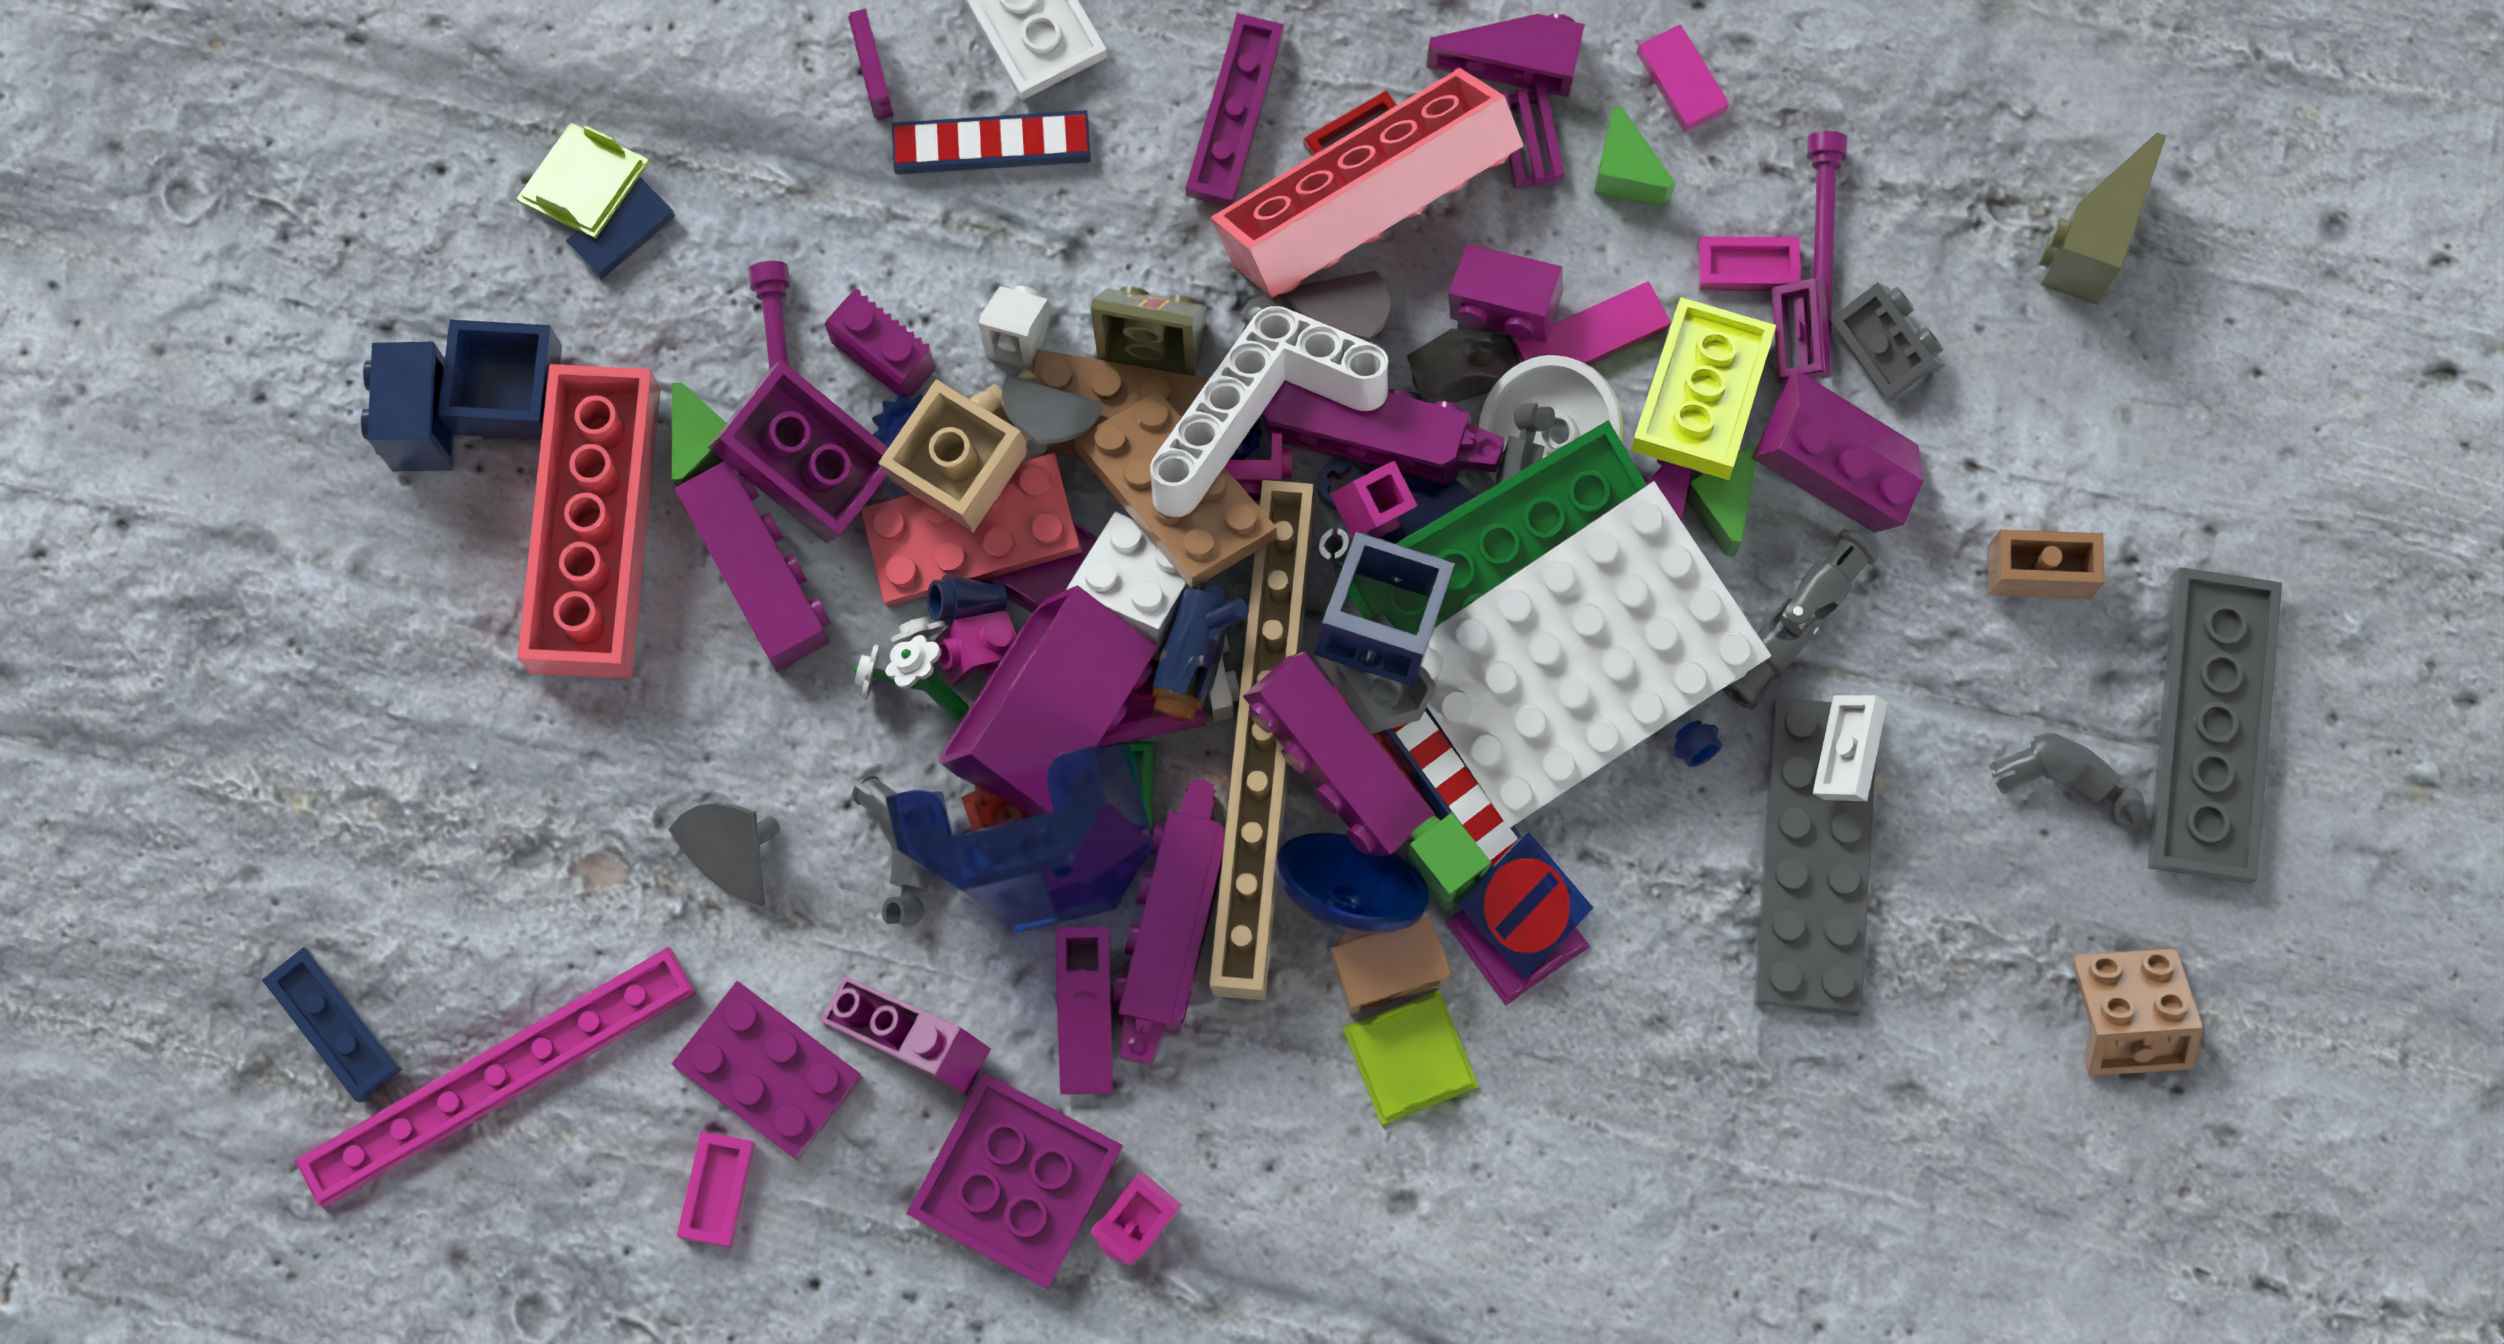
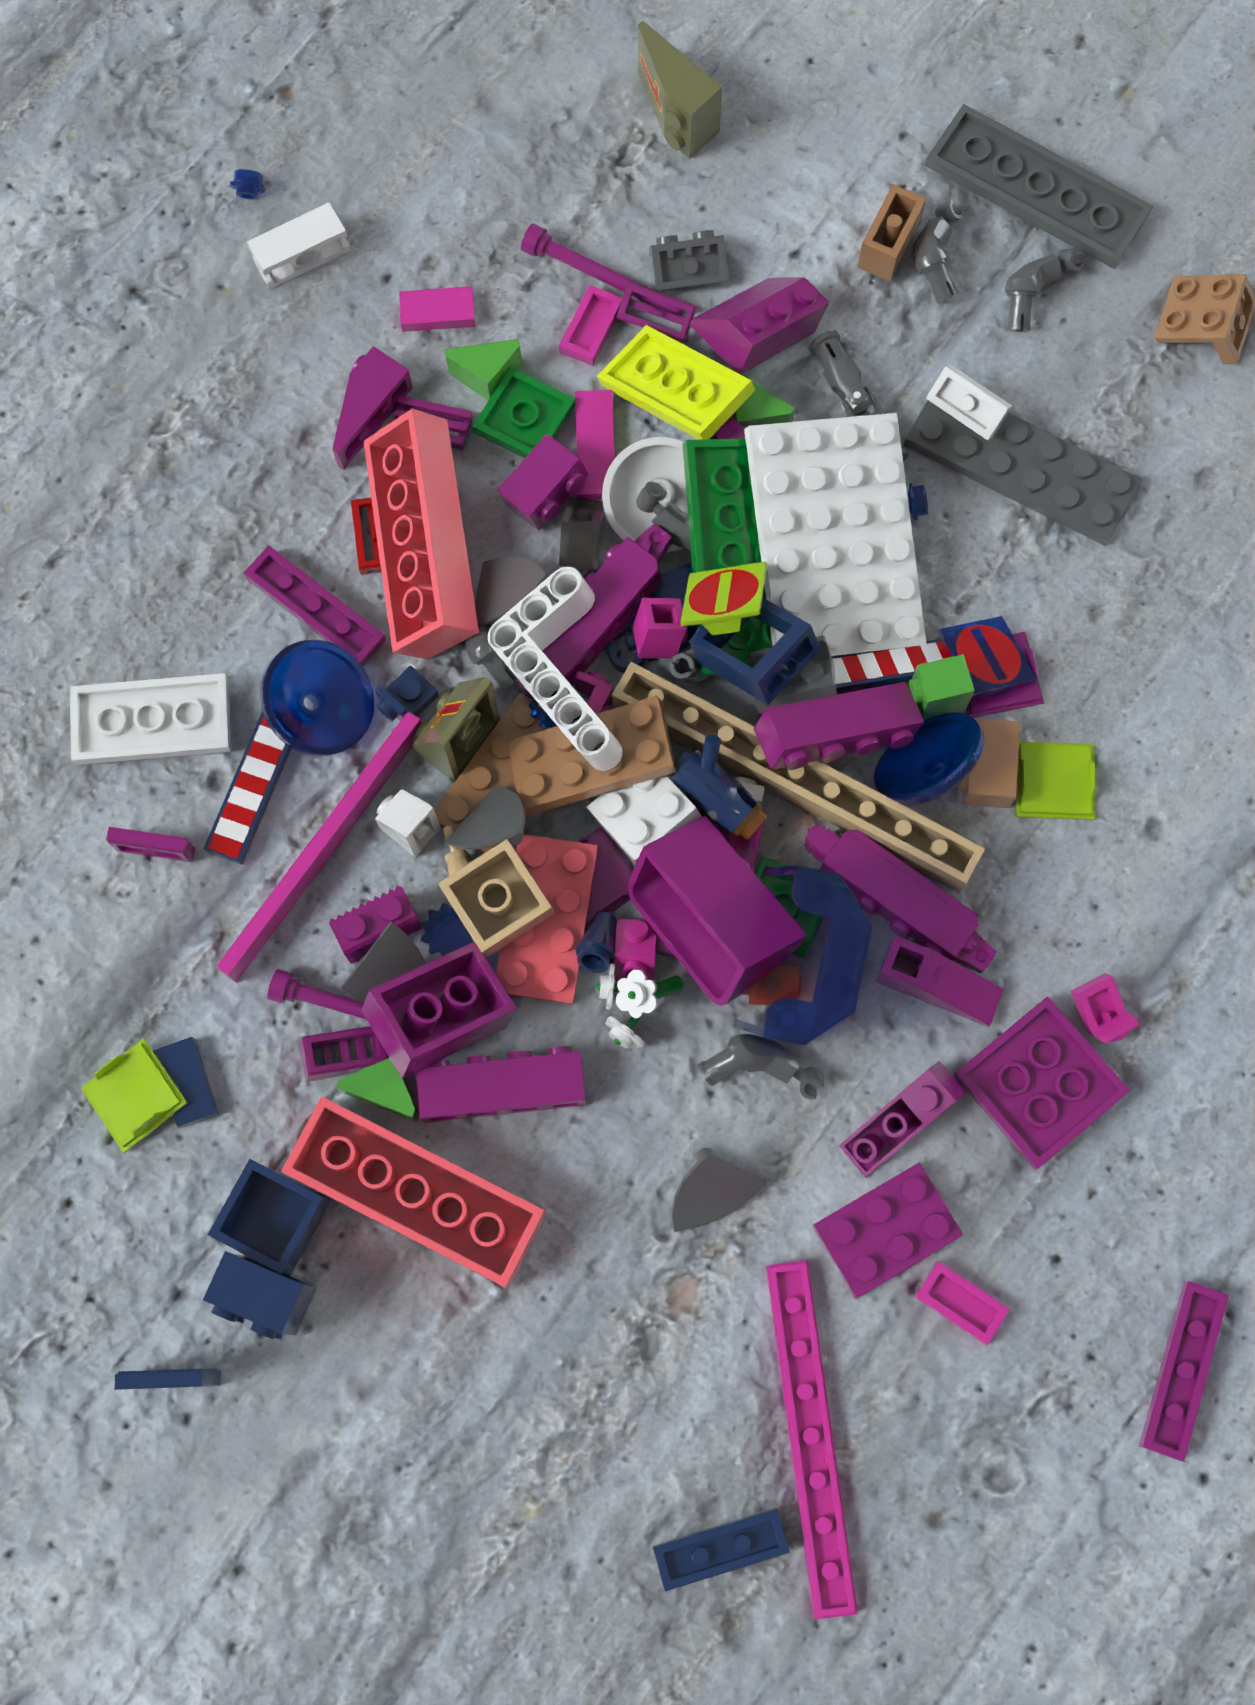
camera: 65 degrees left, 0 degrees up
none -> dark blue tile [114,1368,221,1390]
none -> dark pink tile [217,712,422,983]
none -> clear blue dish [260,640,375,757]
none -> magenta slope [300,1026,388,1082]
none -> dark grey shield [341,922,426,1004]
none -> dark blue bracket [375,665,439,722]
none -> green plate [473,367,575,459]
none -> piece [680,562,767,636]
none -> dark grey arm [913,198,965,304]

